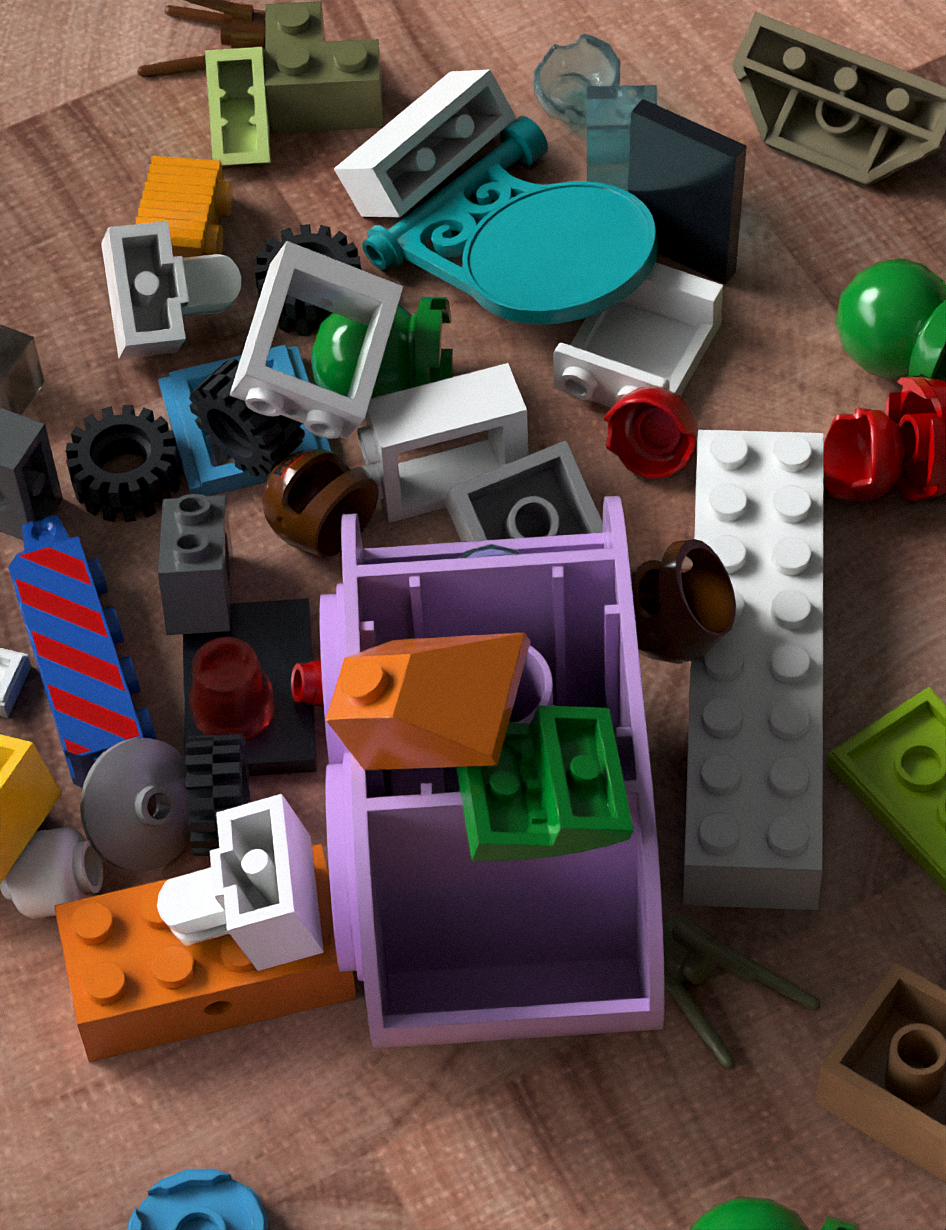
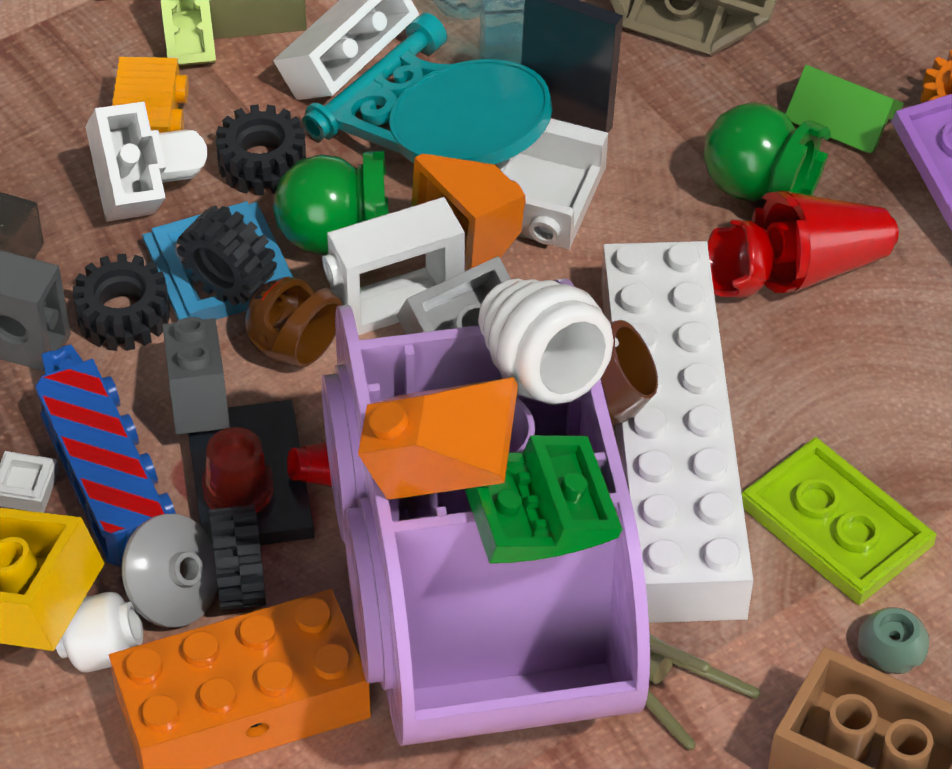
camera: 10 degrees left, 5 degrees down
brick [157,794,324,971] -> none
white window [230,241,403,439] -> none
red hair [604,387,698,479] -> none
none -> orange slope [411,154,526,272]
none -> white piece [478,278,614,405]

